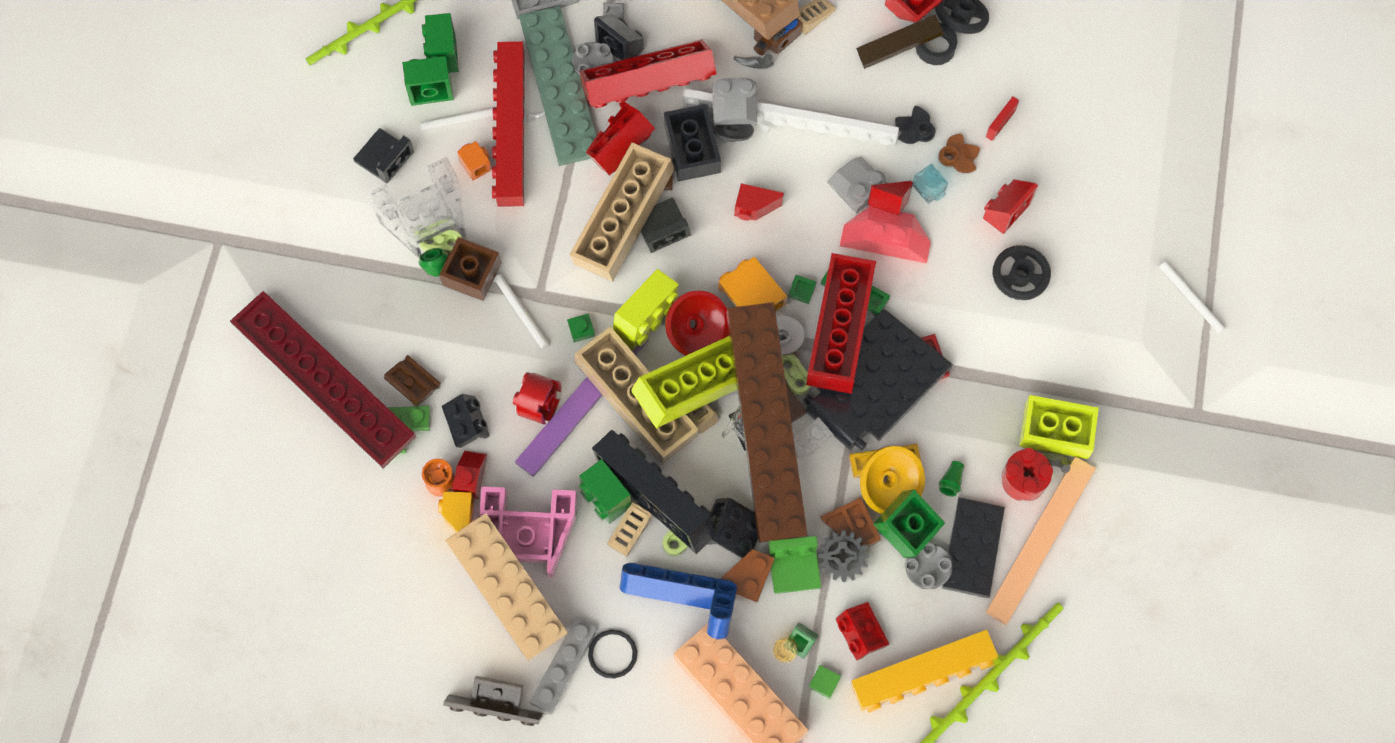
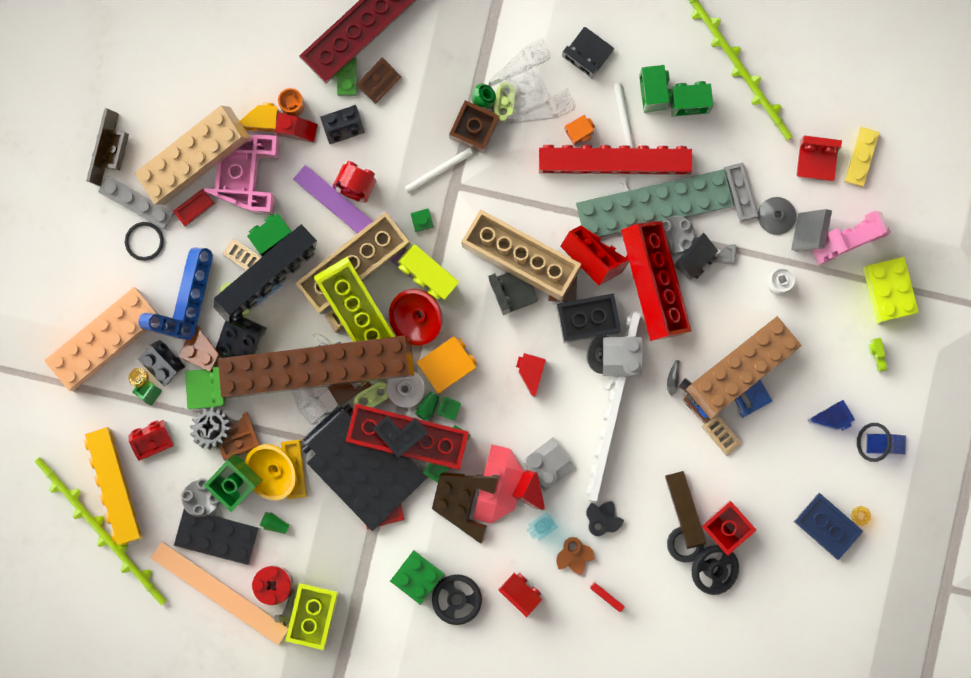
camera: 95 degrees right, 15 degrees up
bright green tile [808,665,841,699] -> none
none -> black bracket [138,340,186,387]
none -> red tile [173,188,215,227]
none -> black plate [372,415,428,458]
none -> green brick [390,550,445,605]
none -> green cone [415,392,439,421]
none -> dark brown wing [432,473,500,544]

